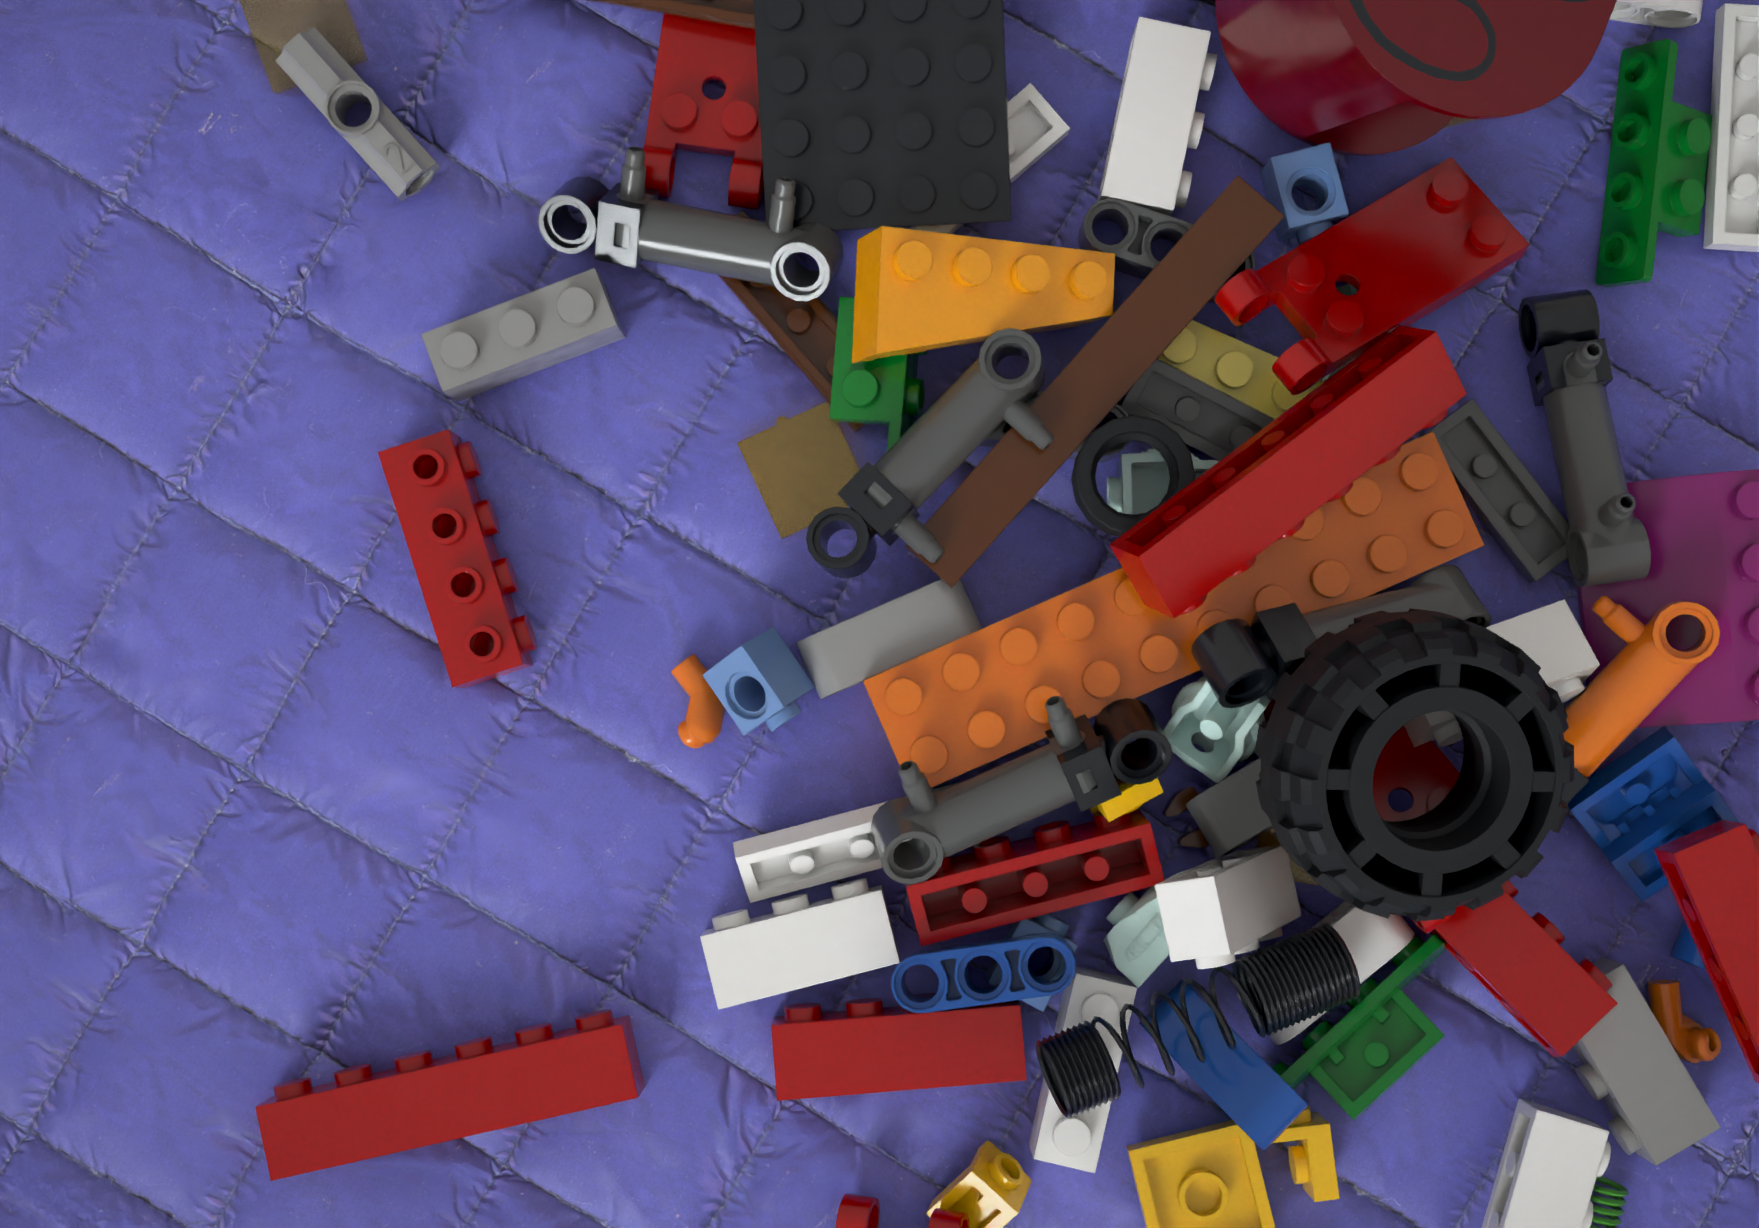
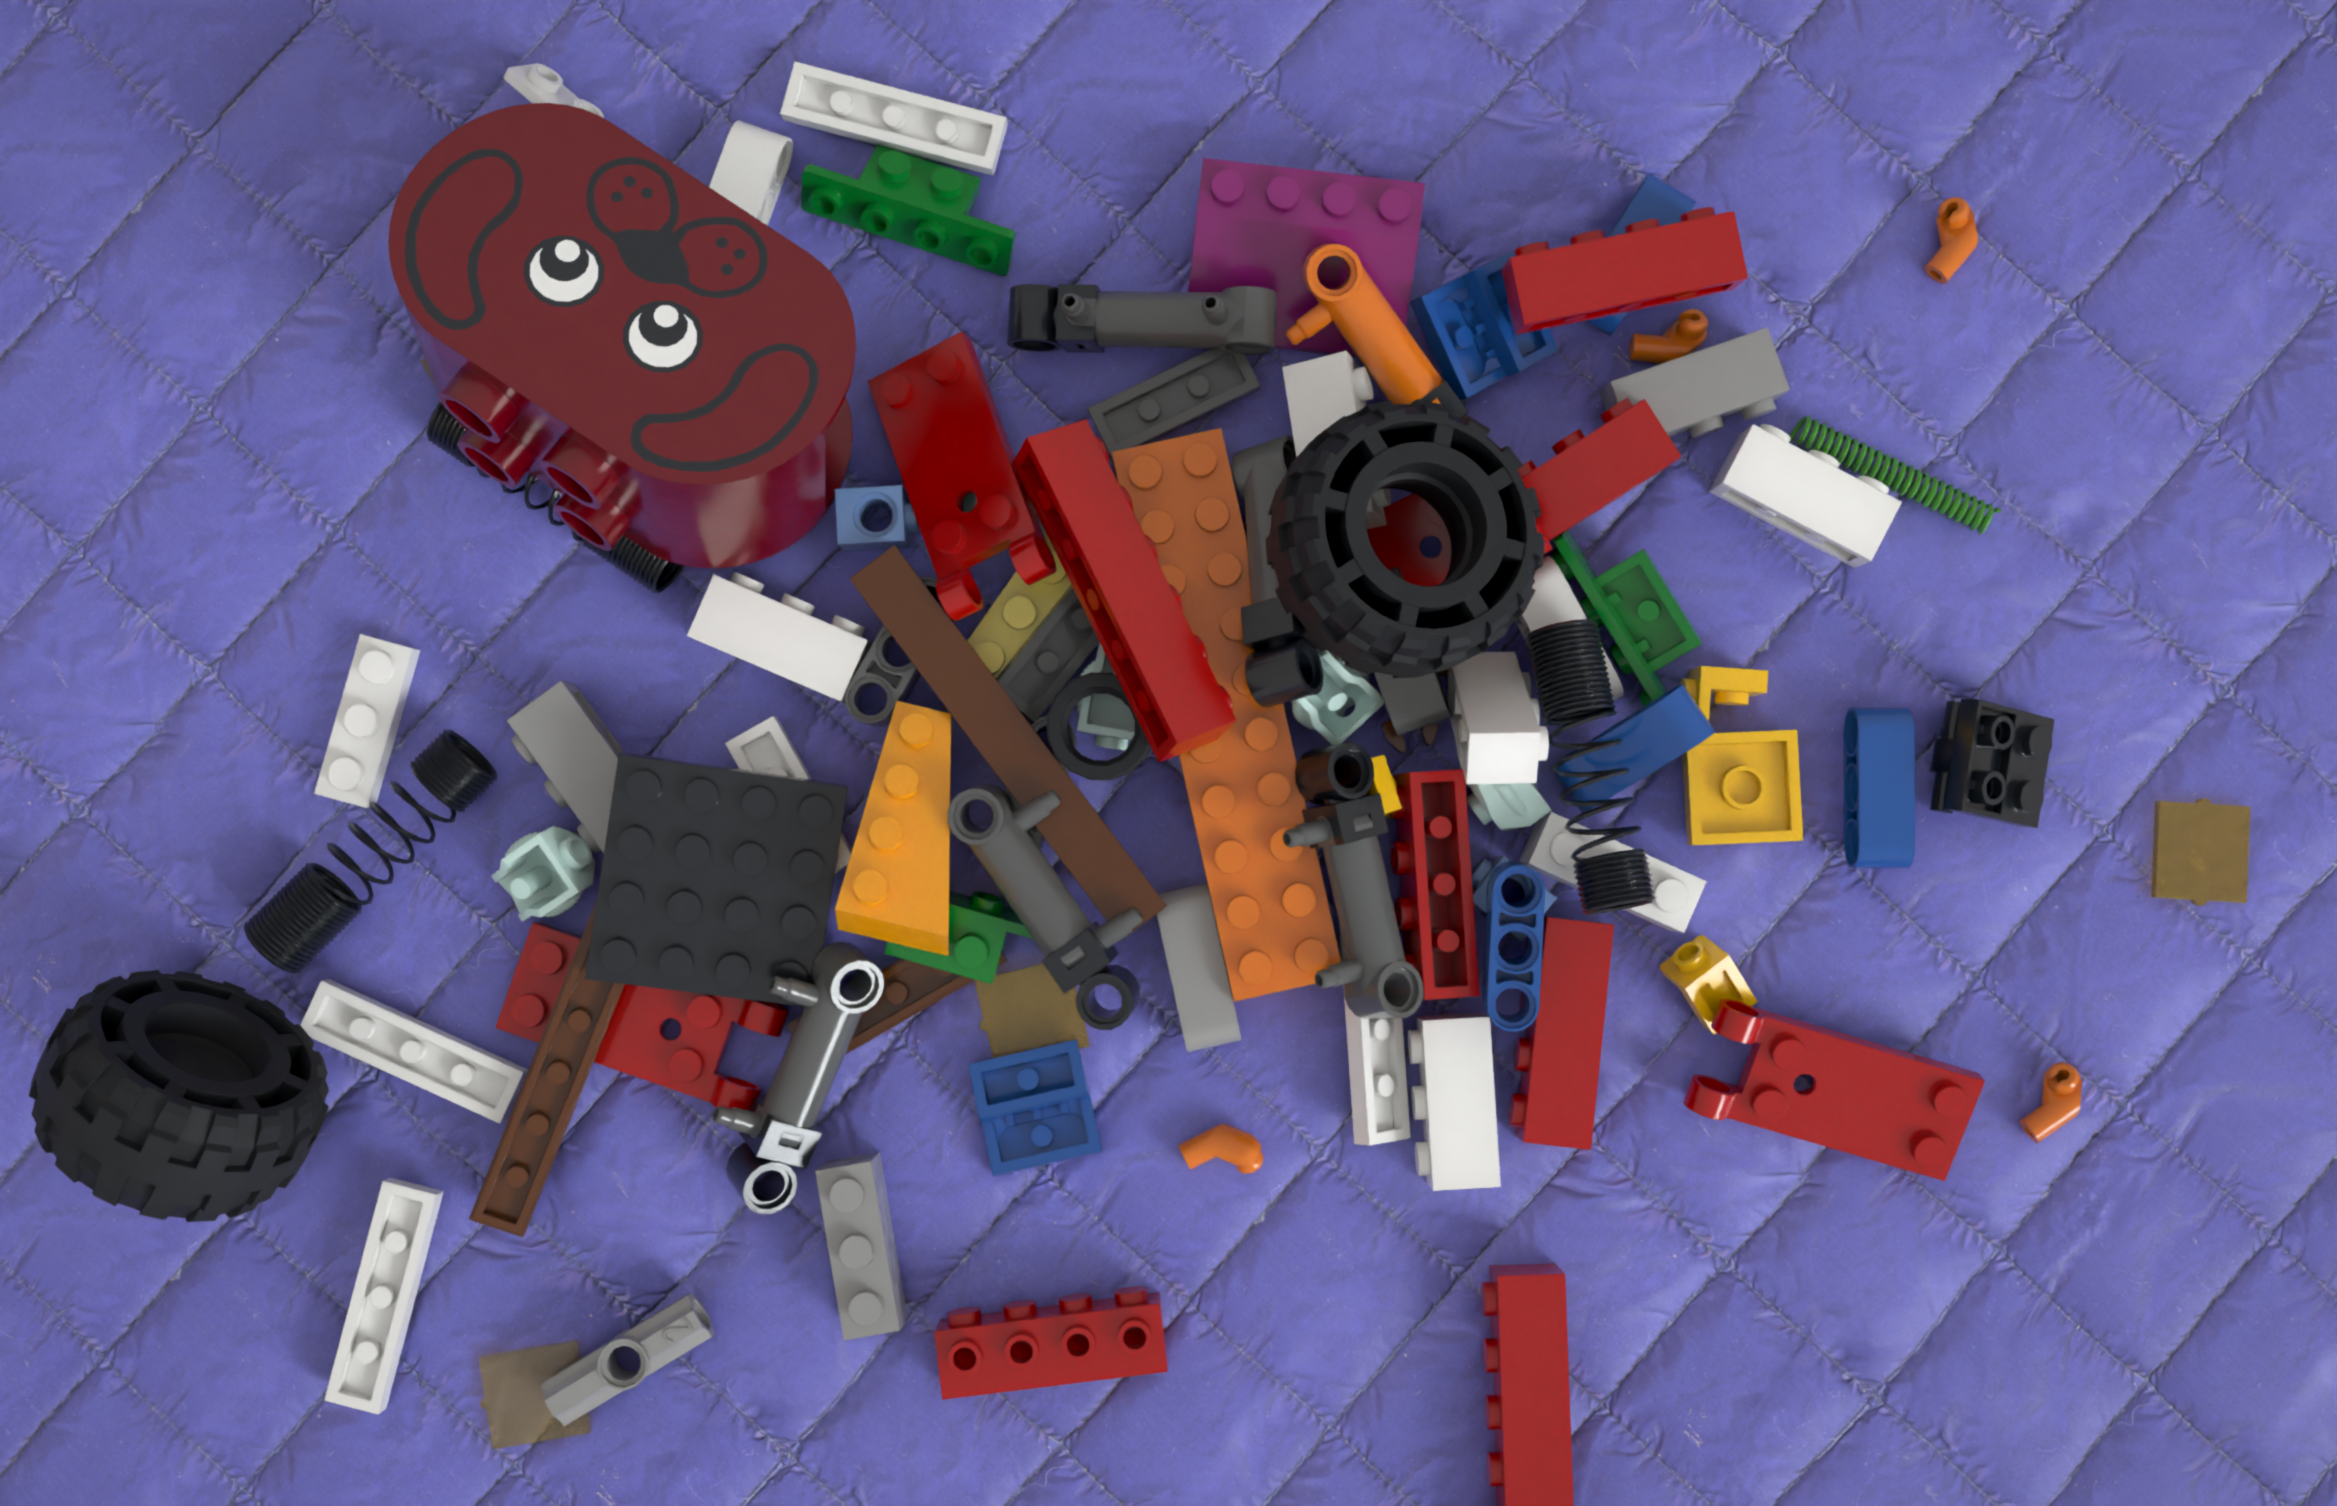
camera: 85 degrees left, 0 degrees up
medium blue brick [703,627,815,736] -> none
none -> blue slope [968,1039,1103,1177]

